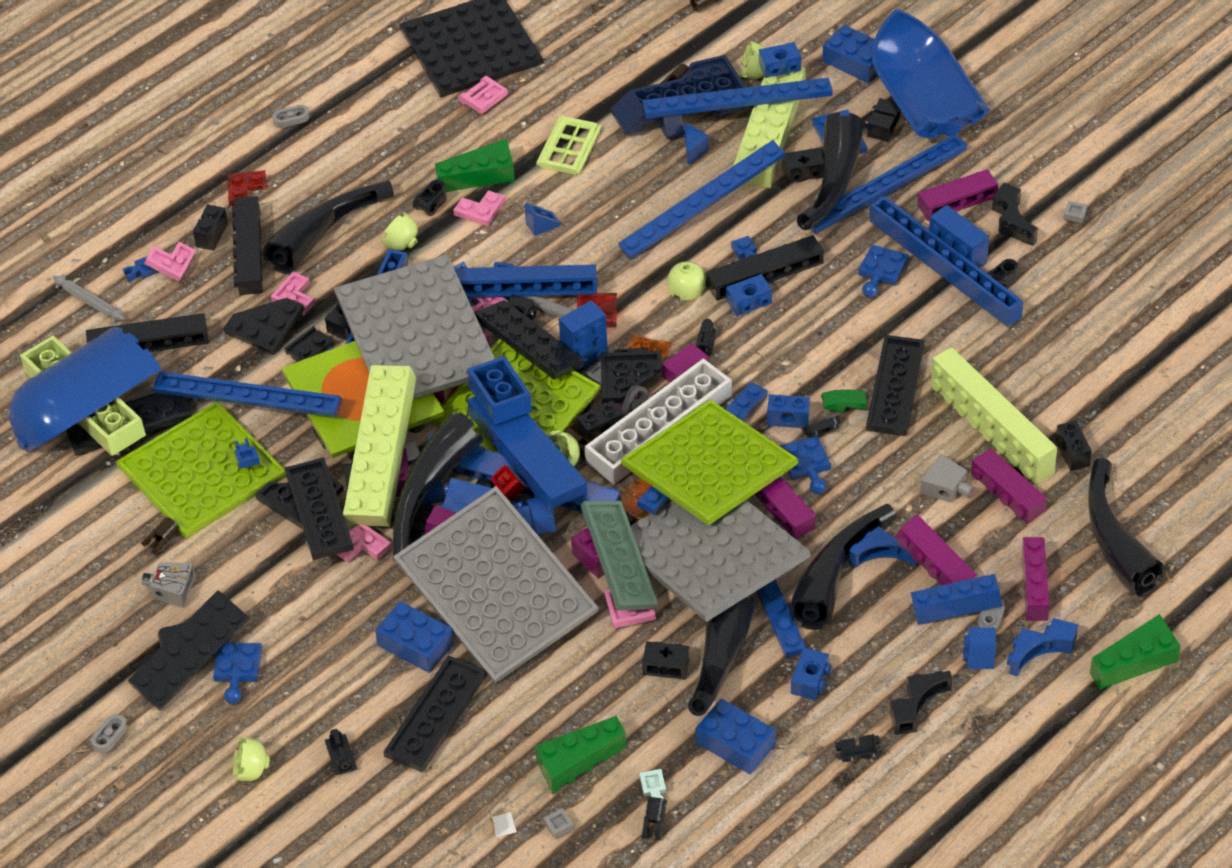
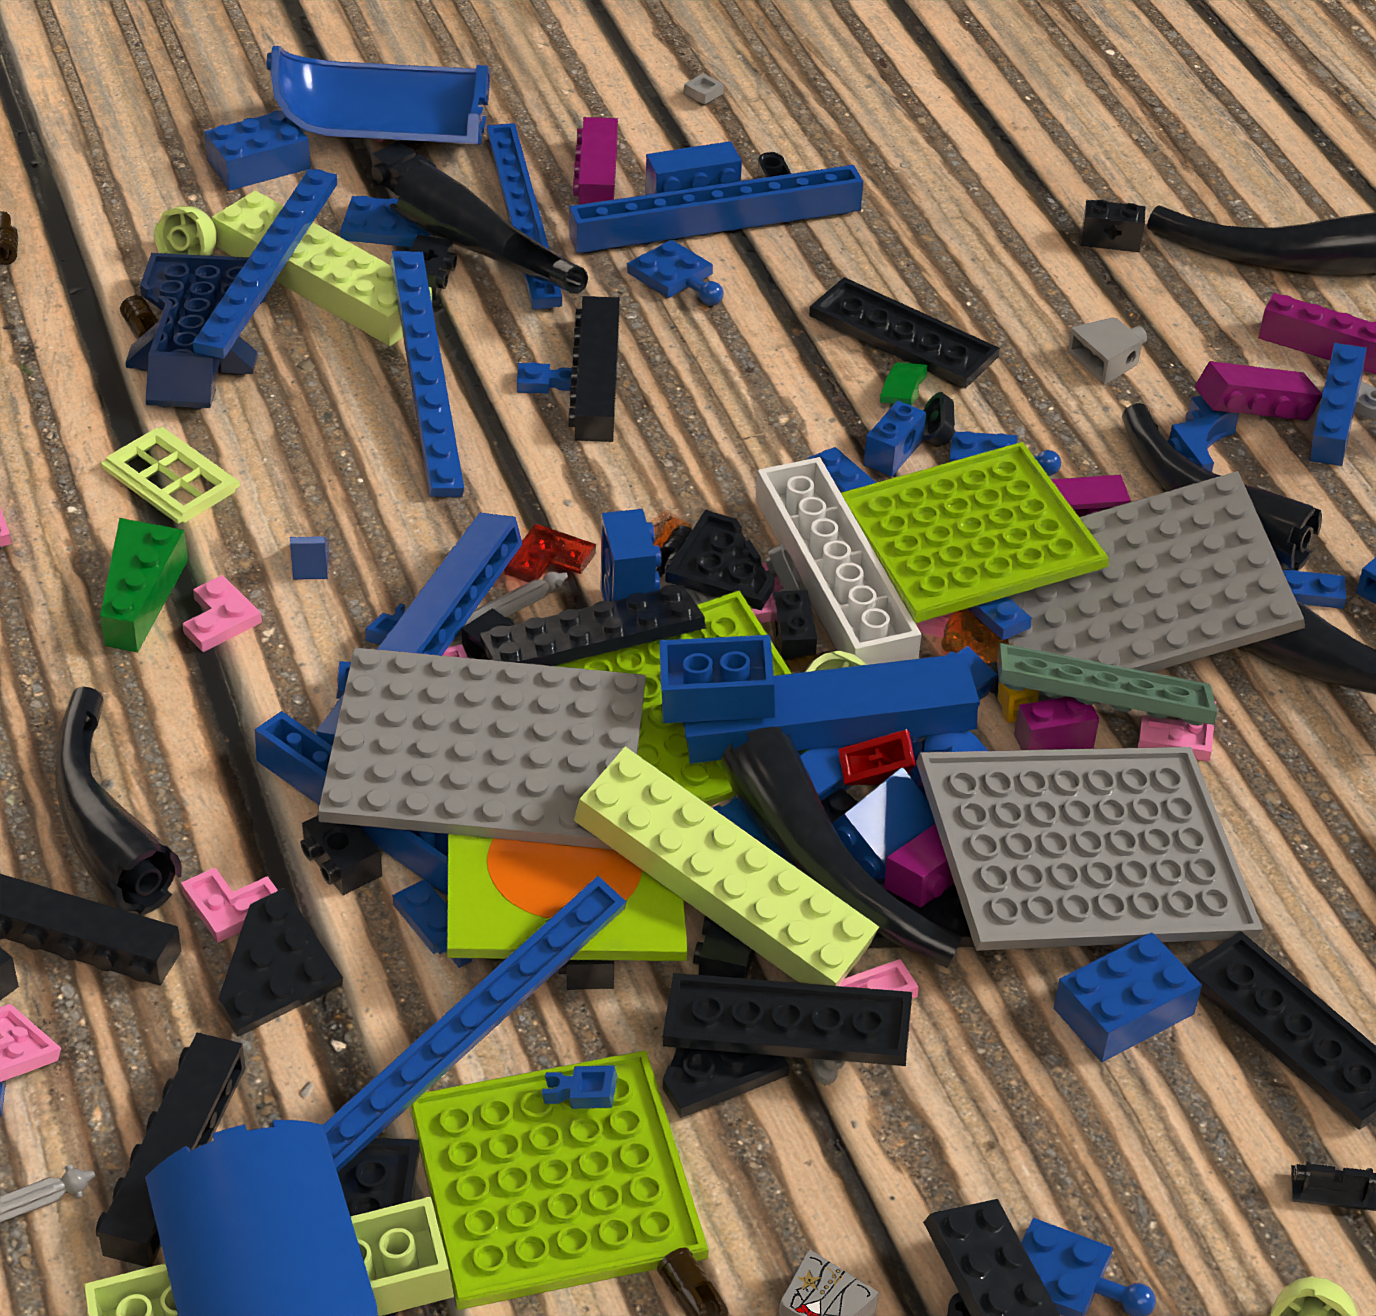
camera: 70 degrees left, 5 degrees down
black plate [284,326,334,362] -> none
yellowish green cylinder [380,212,418,251] -> none
black piece [413,180,447,216] -> none
black brick [642,641,690,680] -> none
magenta brick [662,343,708,383] -> none
yellowish green cylinder [668,261,707,300] -> none
blue slope [685,124,709,164] -> none
black hinge [696,318,716,356] -> none
blue brick [726,274,772,316] -> none
blue brick [759,42,801,78] -> none
yellowish green brick [931,347,1057,485] -> none
magenta brick [971,448,1047,524] -> none
black arch [992,182,1038,246] -> none

